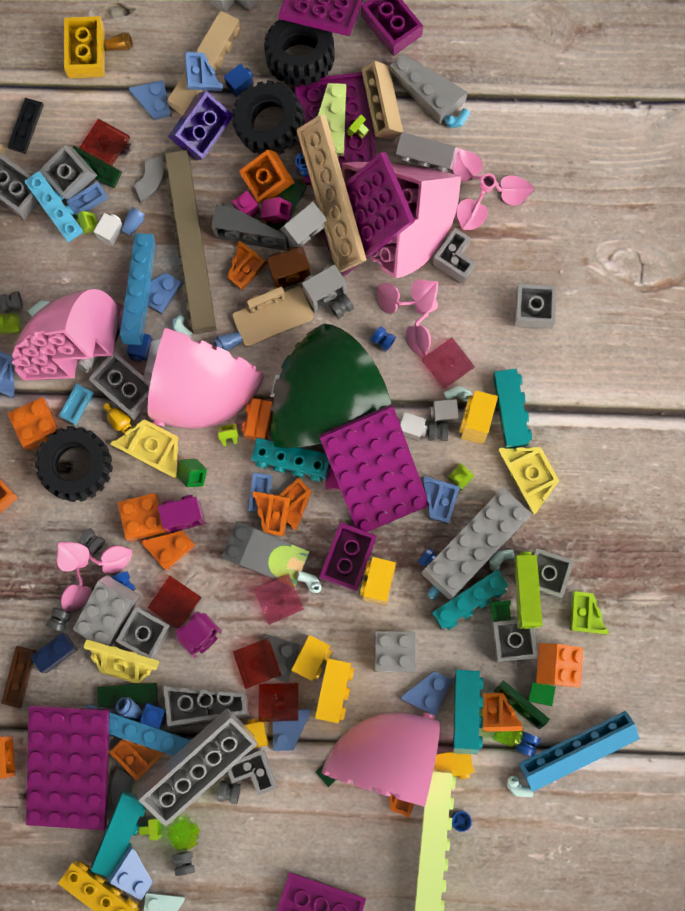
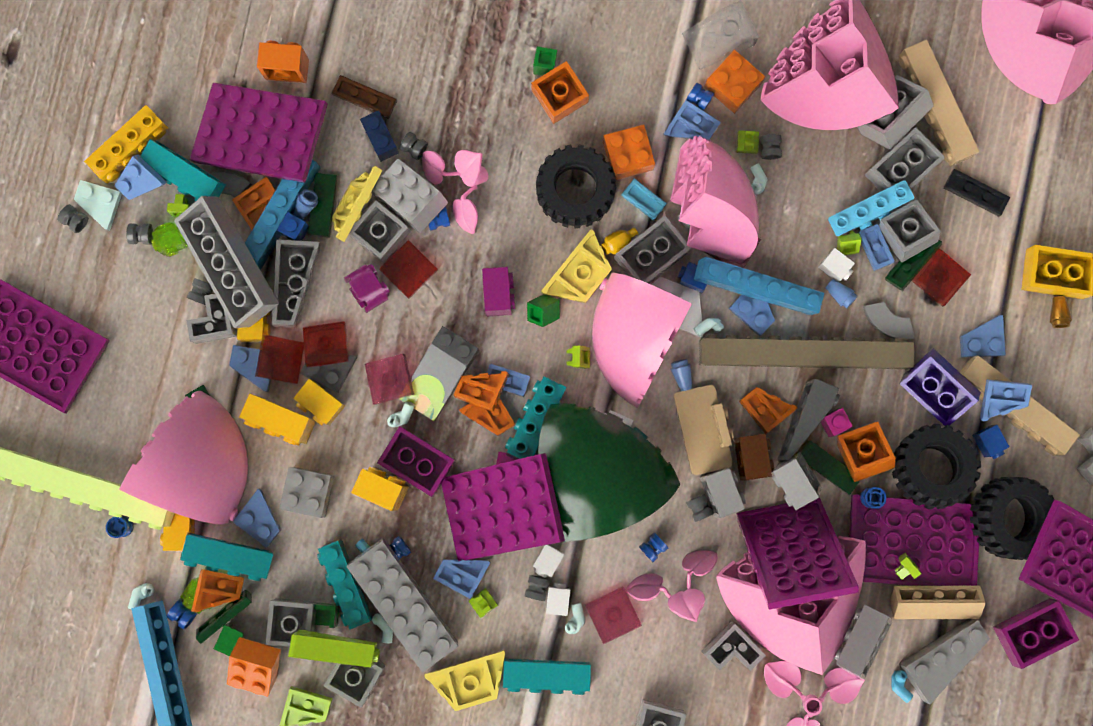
camera: 95 degrees right, 5 degrees up
dark grey wheel [78,528,105,555] -> none
orange brick [117,493,167,542] -> none
orange wing [141,531,196,571] -> none
orange brick [241,398,273,440] -> none
dark pink brick [261,197,292,224] -> none
tan plate [297,115,367,273] -> none
yellowish green wing [318,83,346,156] -> none
yellow brick [459,390,498,445] -> none

